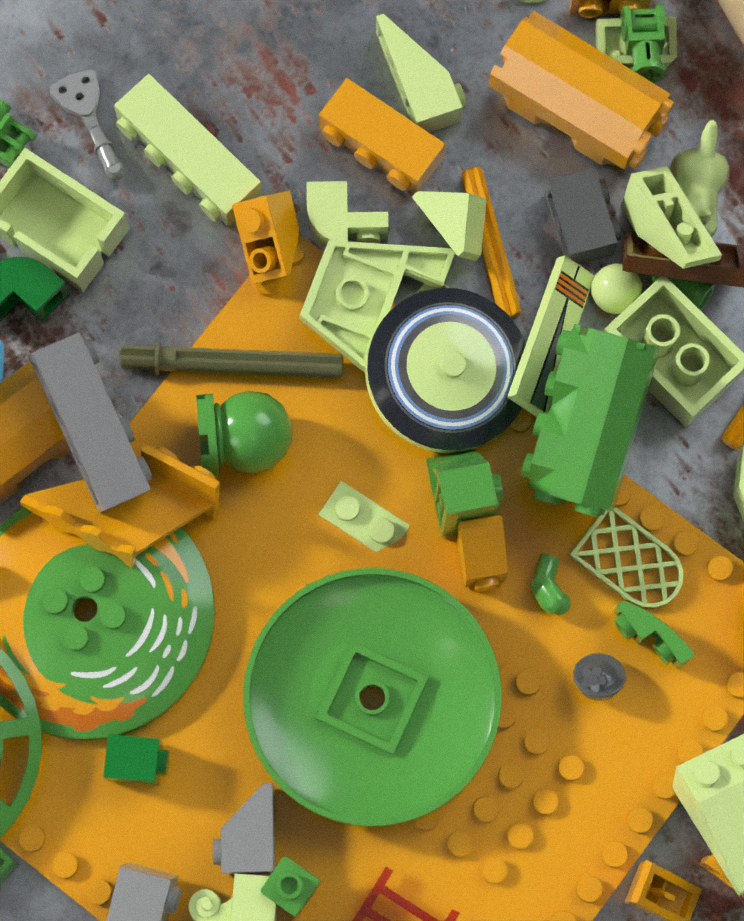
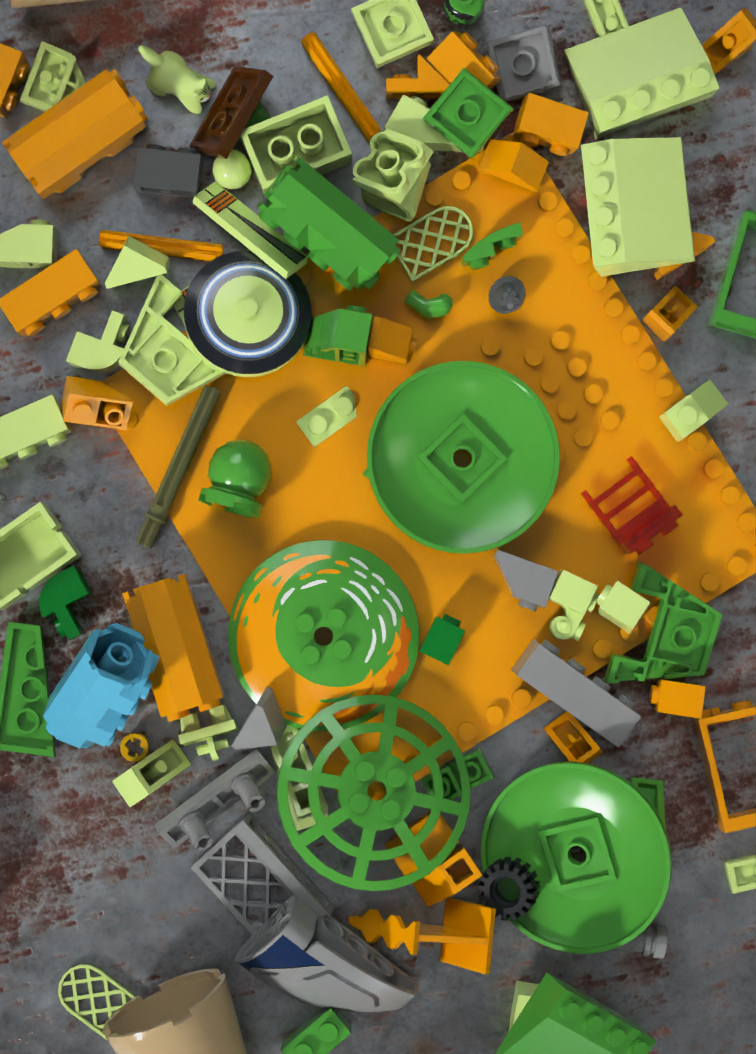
camera: 75 degrees left, 10 degrees up
light orange piece [20,443,220,568] -> none
light grey brick [28,332,153,513] -> none
bright green bracket [261,857,321,918] -> none
bright green connector [621,4,667,83] -> none
yellowish green slope [621,166,722,269] -> none
none -> yellowish green piece [350,128,434,222]

